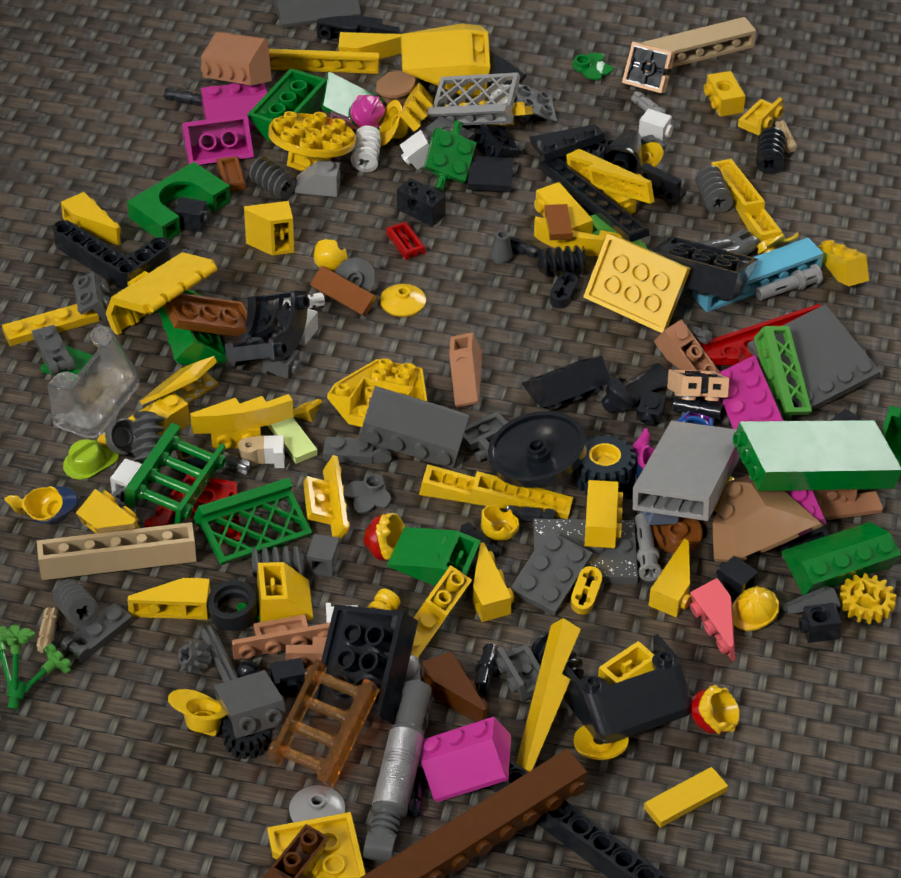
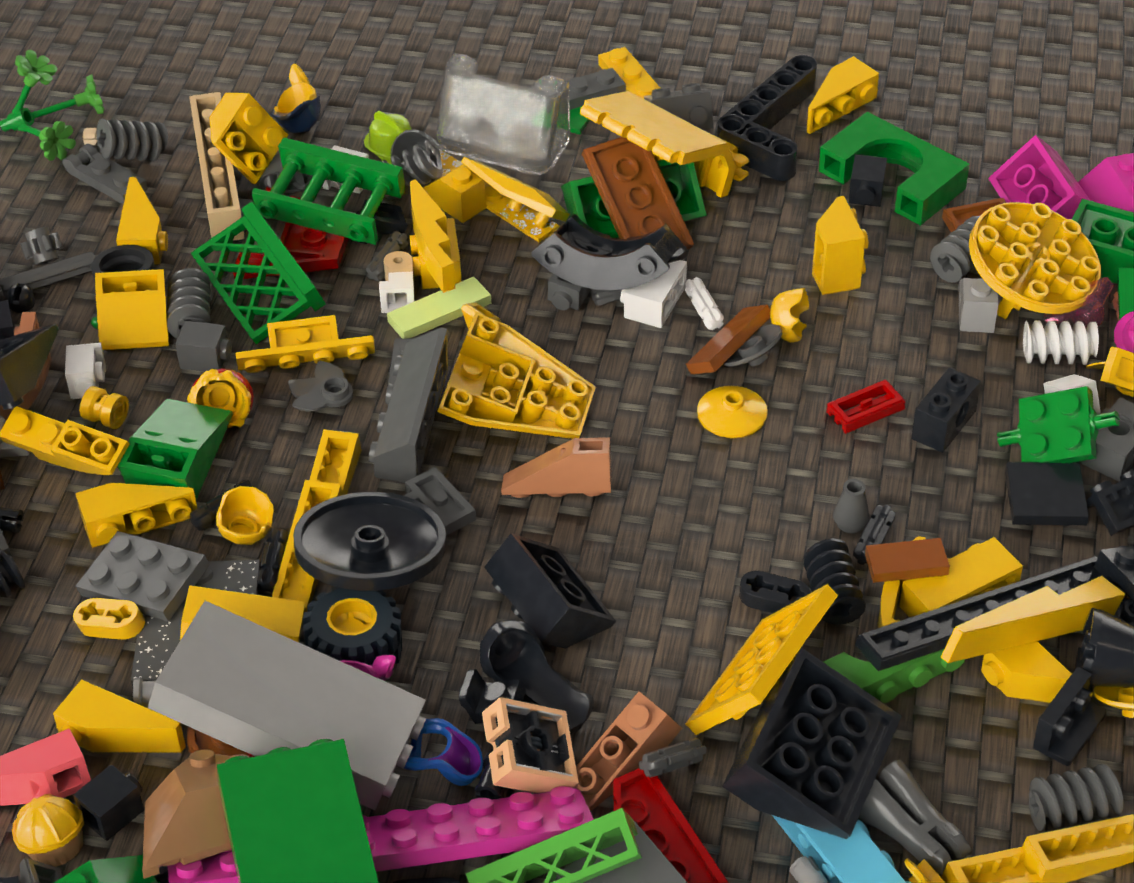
camera: 90 degrees right, 0 degrees up
nougat bracket [232,614,330,660] -> none

